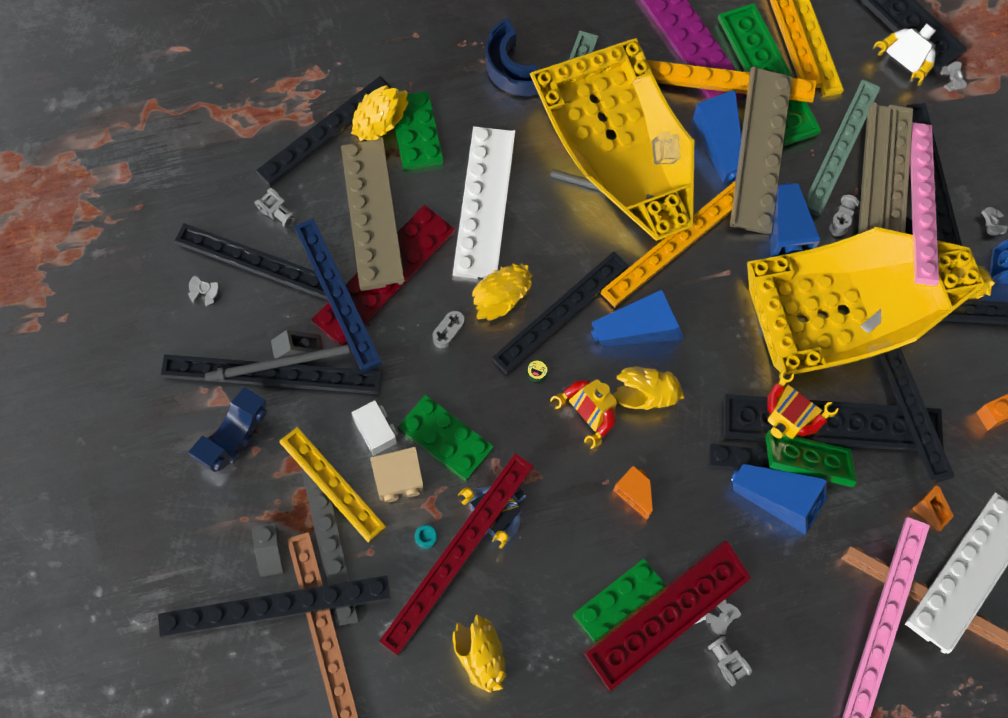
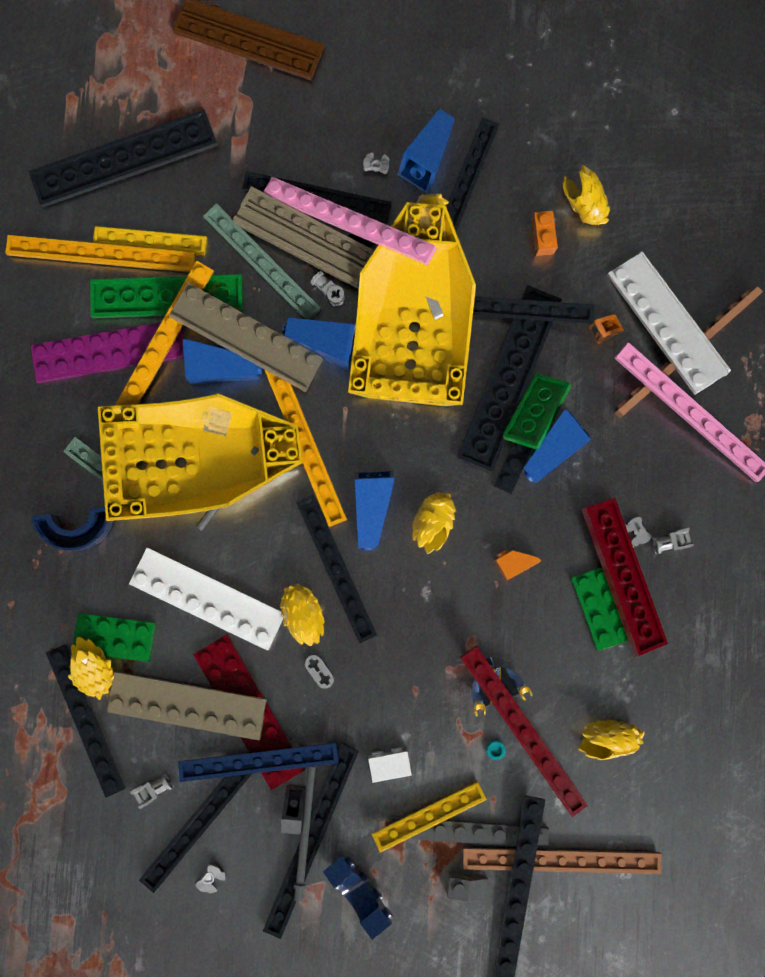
camera: 70 degrees left, 15 degrees up
tan slope [370,447,424,503] -> none
green plate [398,395,494,482] -> none
tile [526,360,548,382] -> none
torso [550,379,617,449] -> none
torso [767,369,838,439] -> none
white torso [873,23,936,85] -> none
light grey piece [940,62,967,91] -> none

